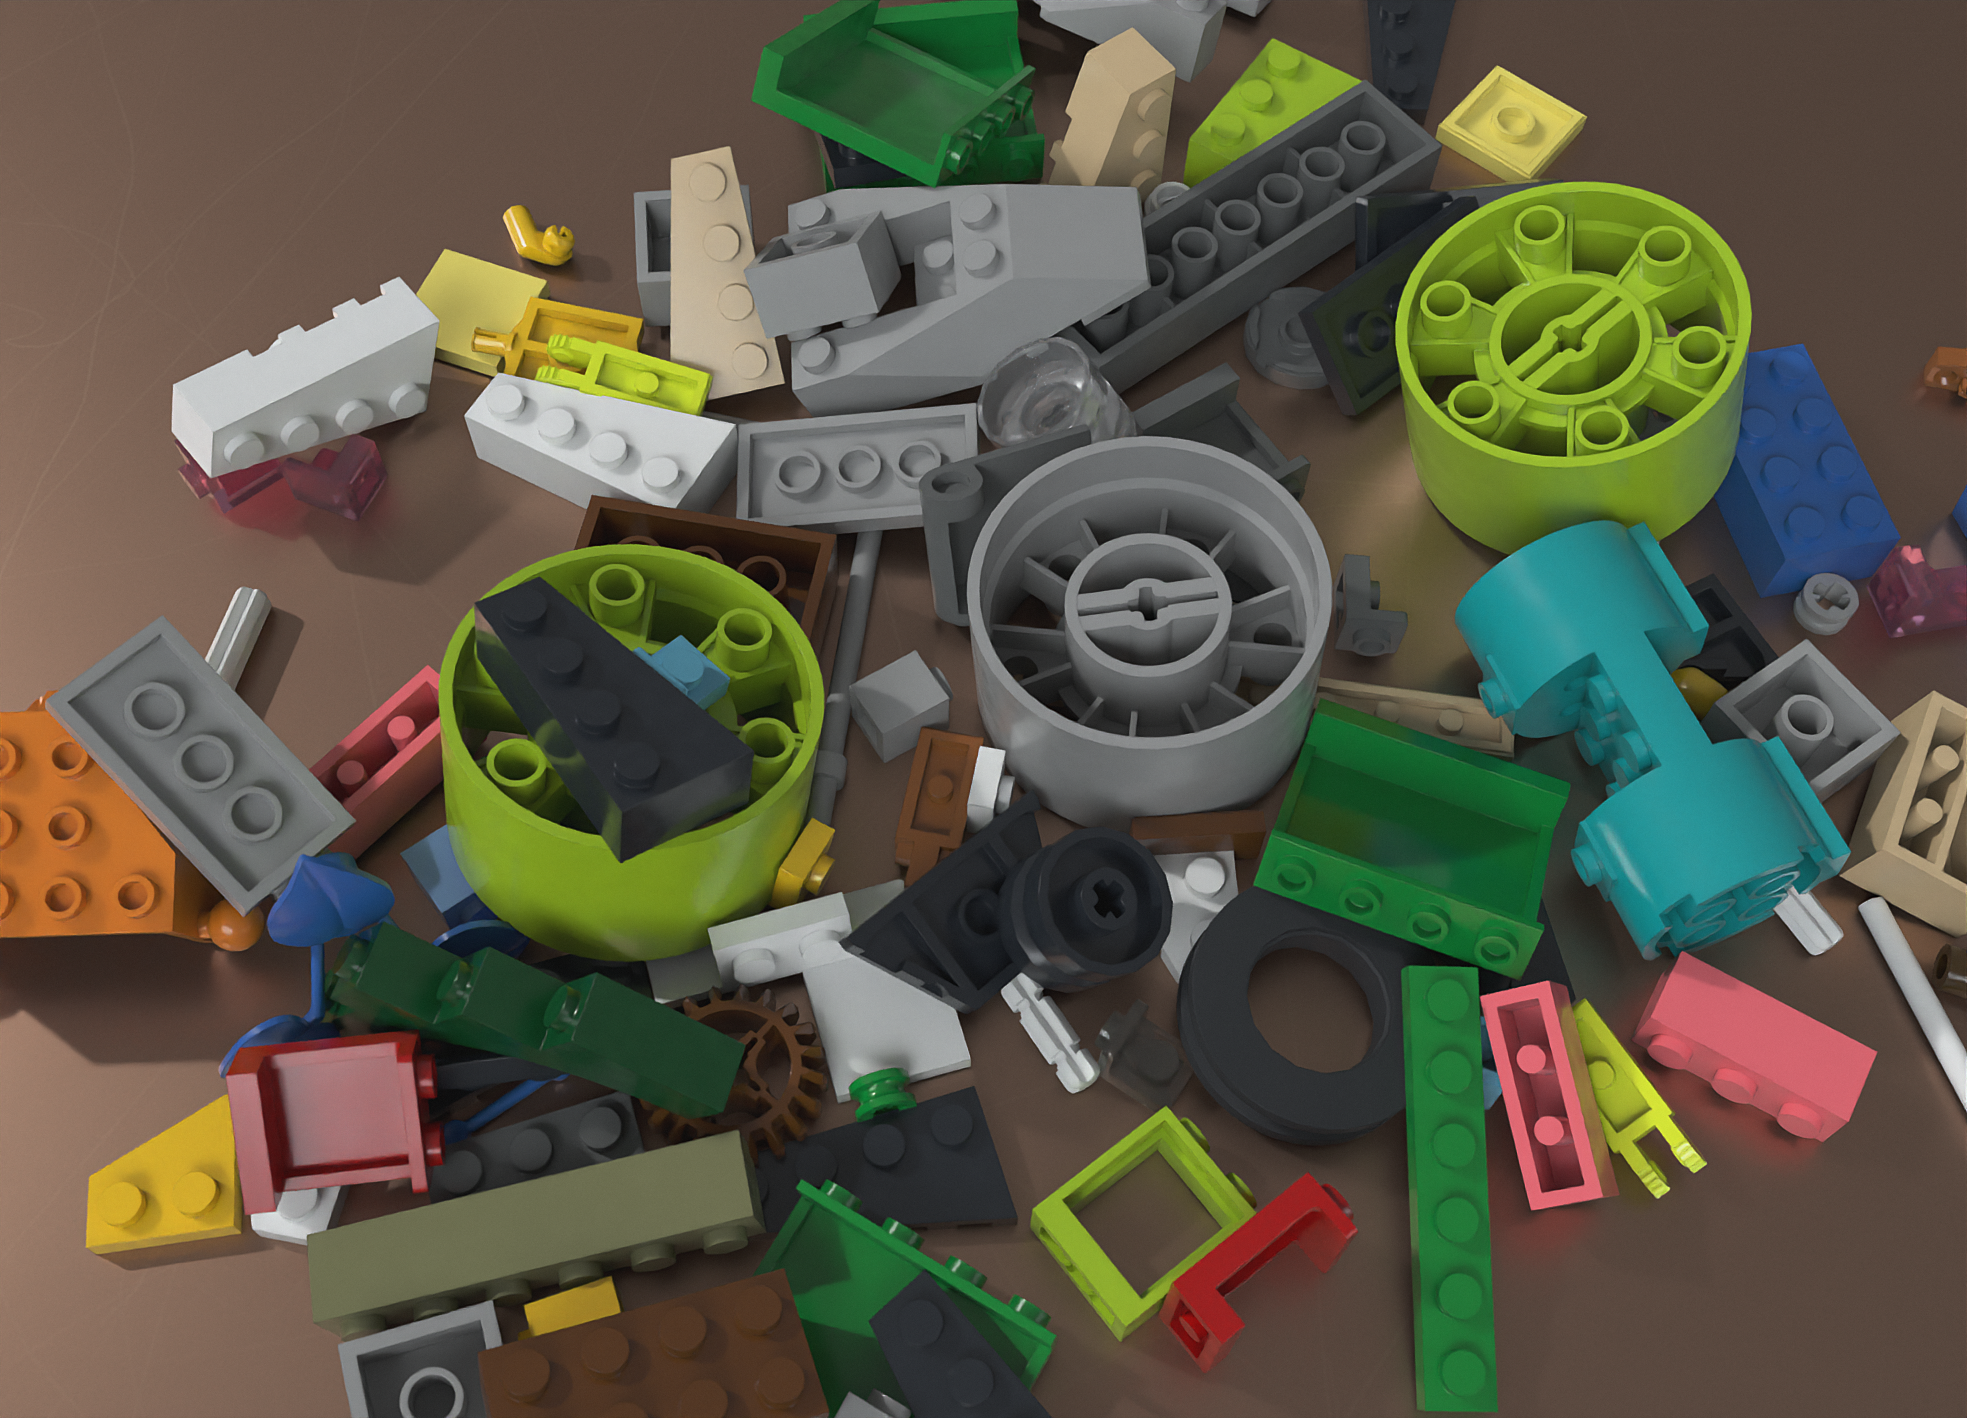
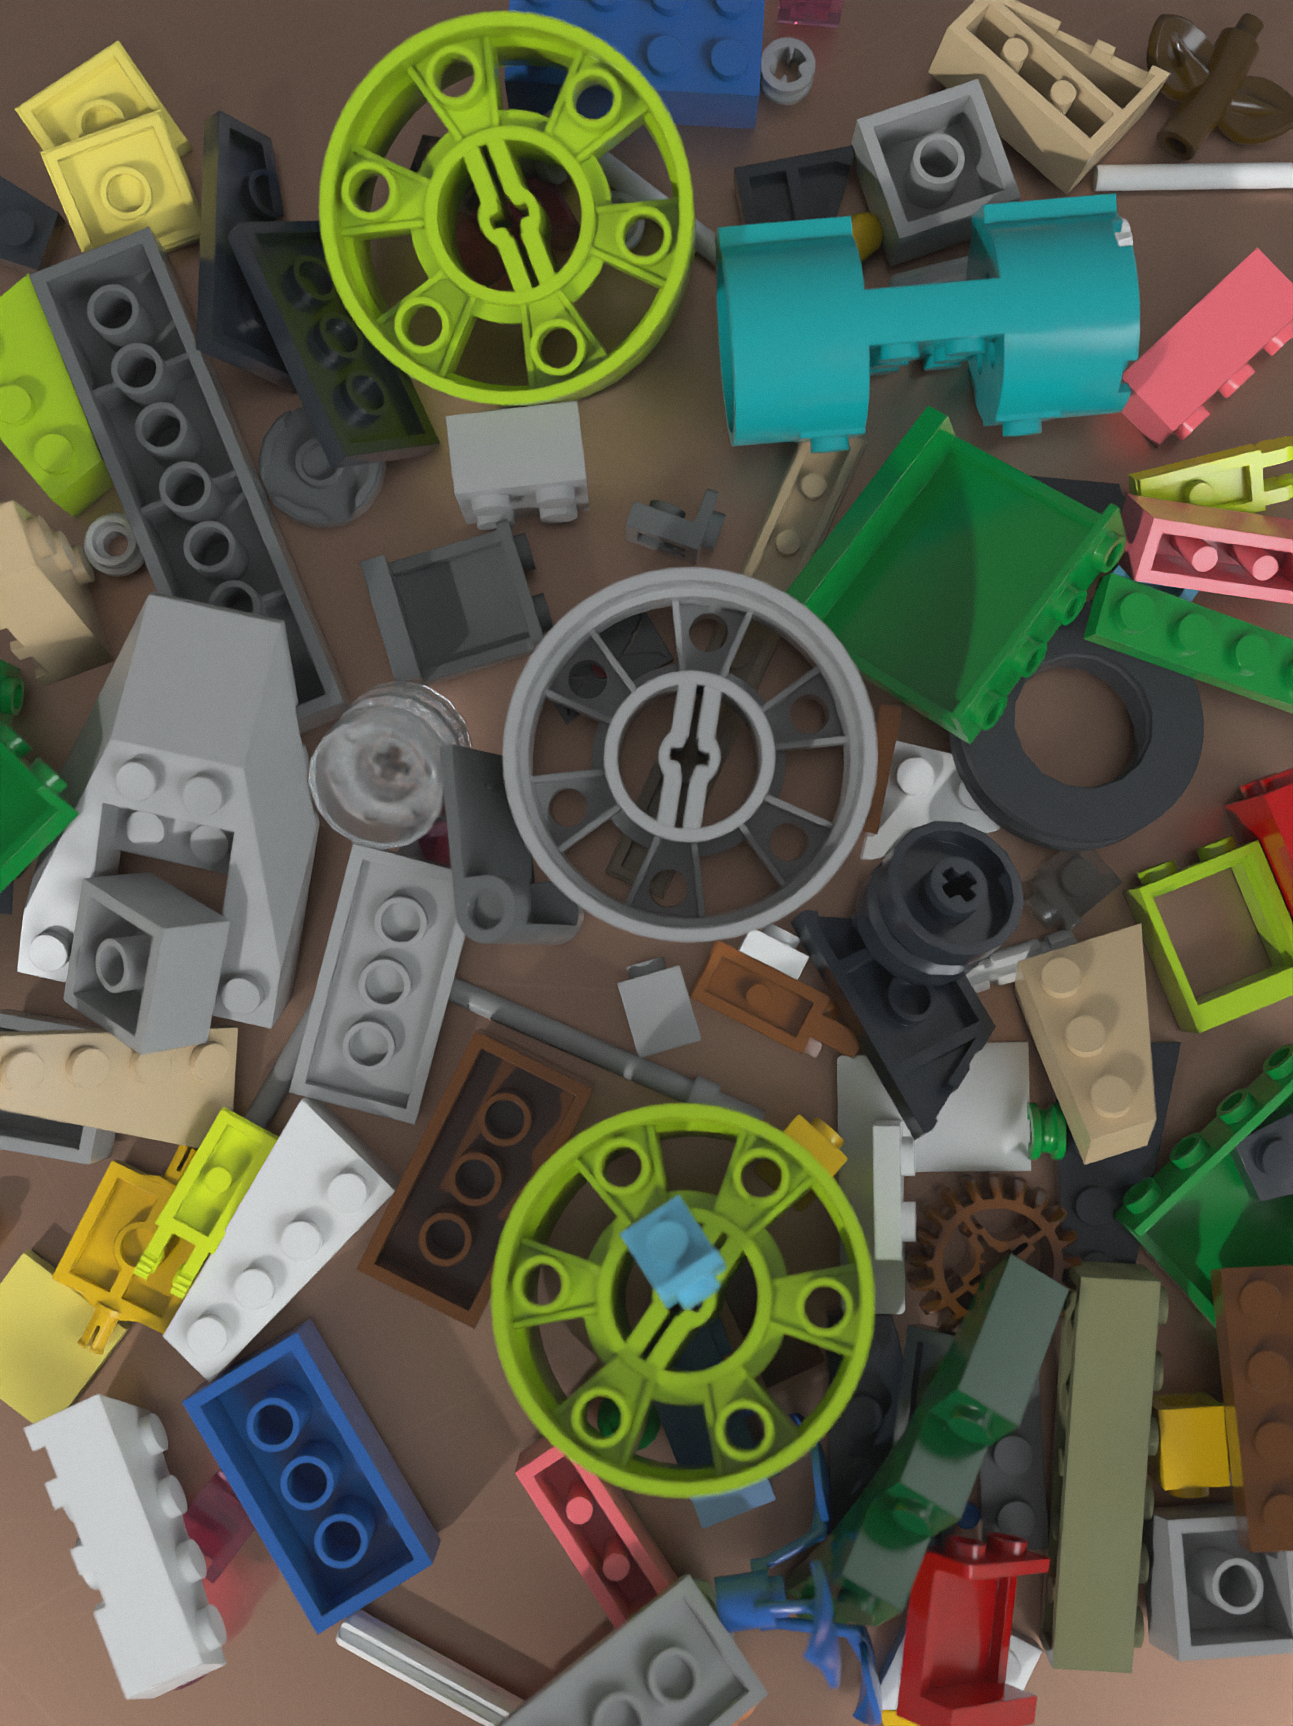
camera: 75 degrees left, 25 degrees up
black wedge [474,577,754,864] -> none
none -> light yellow tile [40,109,201,253]
none -> blue brick [182,1318,441,1635]
none -> light grey brick [446,401,590,531]
none -> tan wedge [1014,923,1156,1165]

